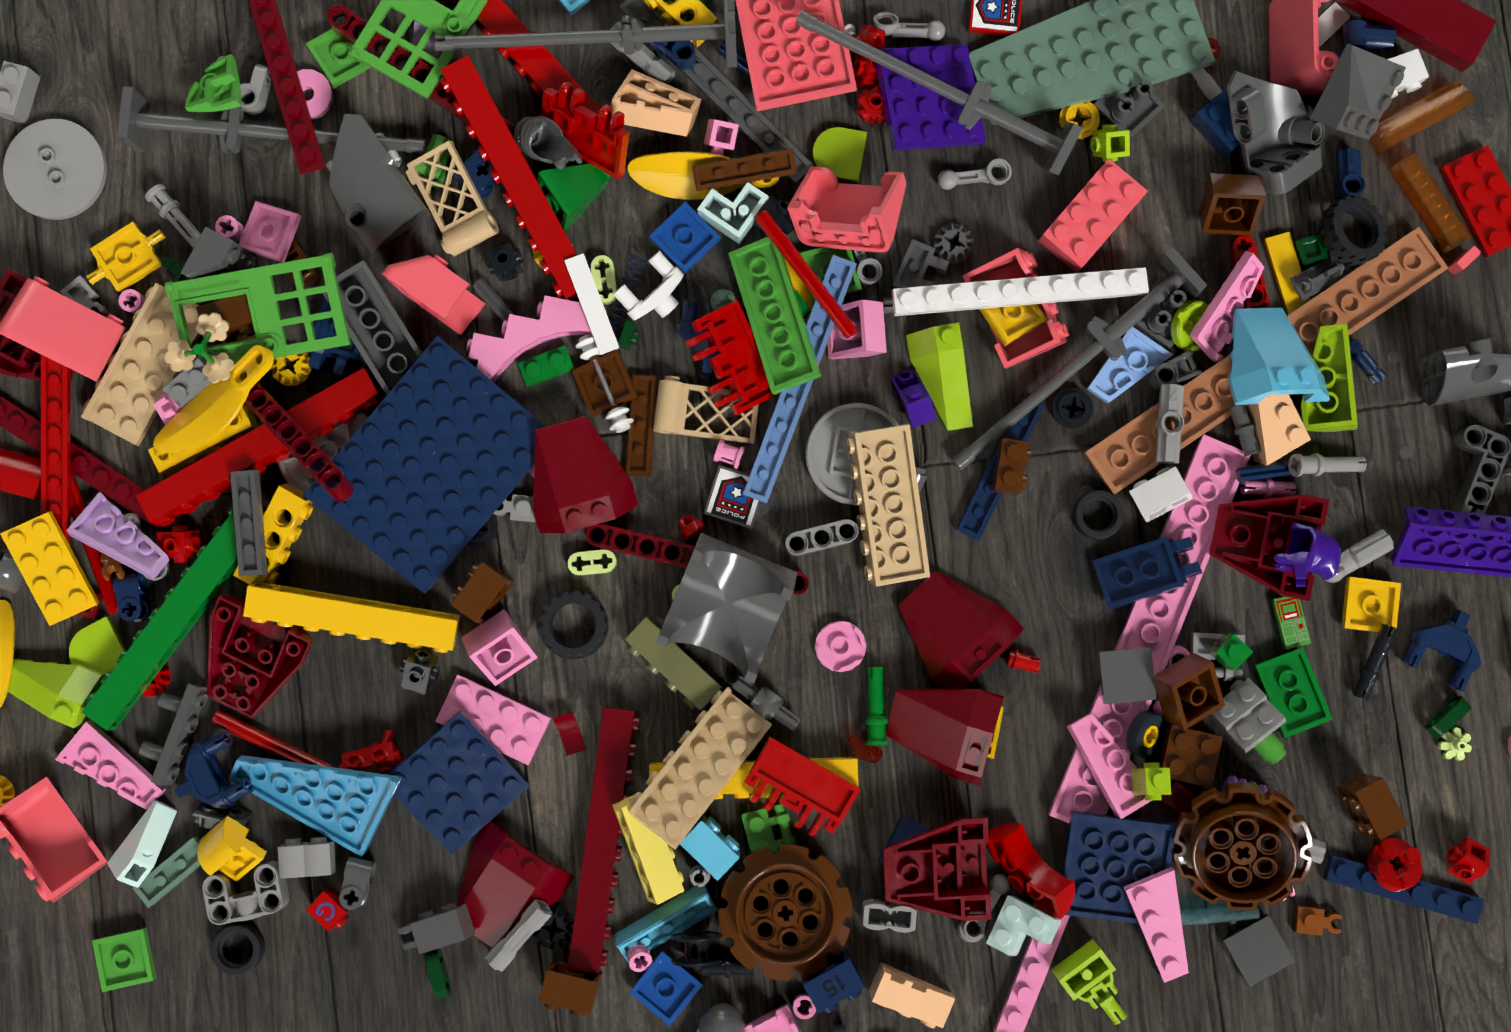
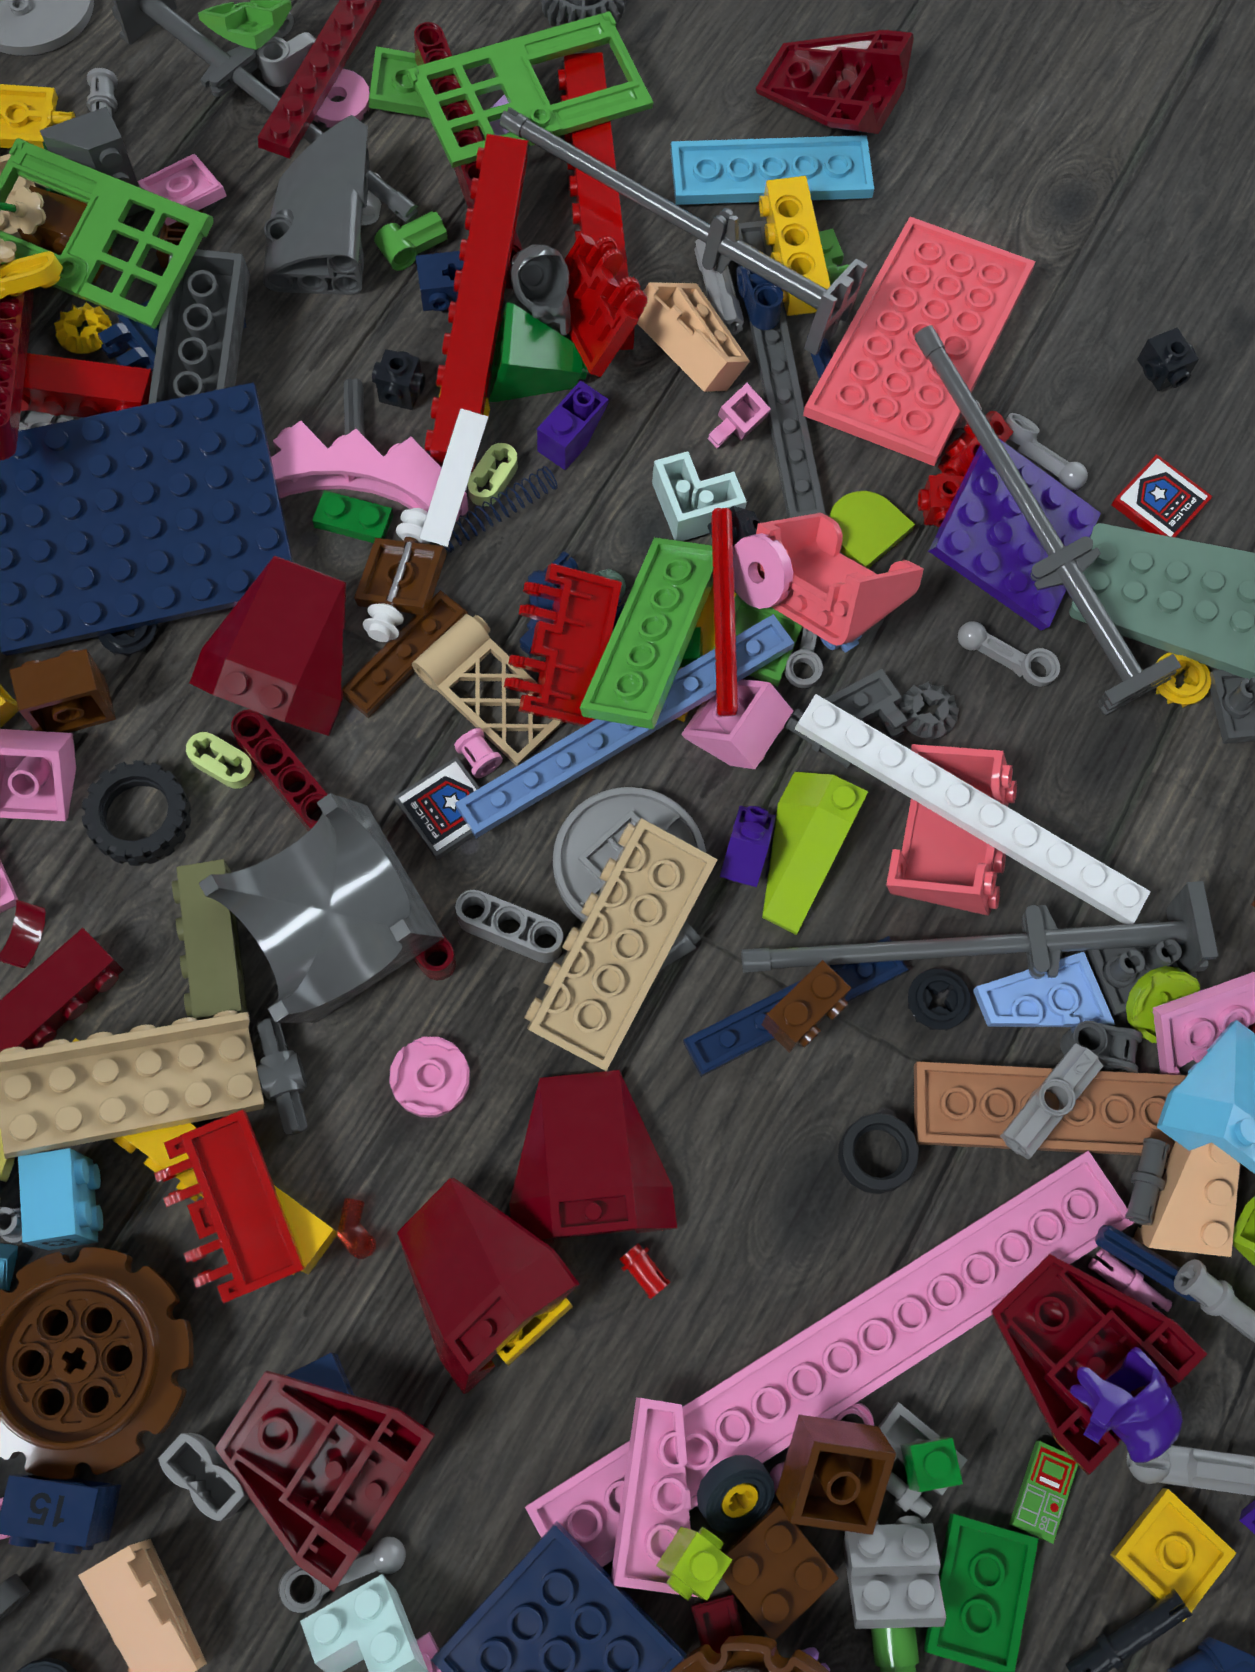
camera: 30 degrees right, 15 degrees down
bright pink bush [215,215,244,242] -> none
coral windscreen [382,254,485,336] -> none
tan piece [405,141,499,256] -> none
light grey plate [493,494,536,523] -> none
white connector [613,251,684,321] -> none
dark green plate [618,320,640,351] -> none
yellow plant [628,152,779,200] -> none
blue plate [649,202,721,274] -> none
red tile [678,515,706,542] -> none
reddish brown tile [692,148,797,192] -> none
bright green plate [741,804,797,853] -> none
green pin [865,667,889,745] -> none
yellow tile [979,304,1048,347] -> none
red brick [987,823,1075,919] -> none
coral brick [1038,159,1148,273] -> none
lime brick [1090,124,1130,162] -> none
dark blue tile [1092,536,1202,610] -> none
dark grey tile [1097,647,1157,704] -> none
white brick [1129,466,1193,523] -> none
none -> dark purple slope [537,380,609,470]
none -> bright pink tile [733,533,793,609]

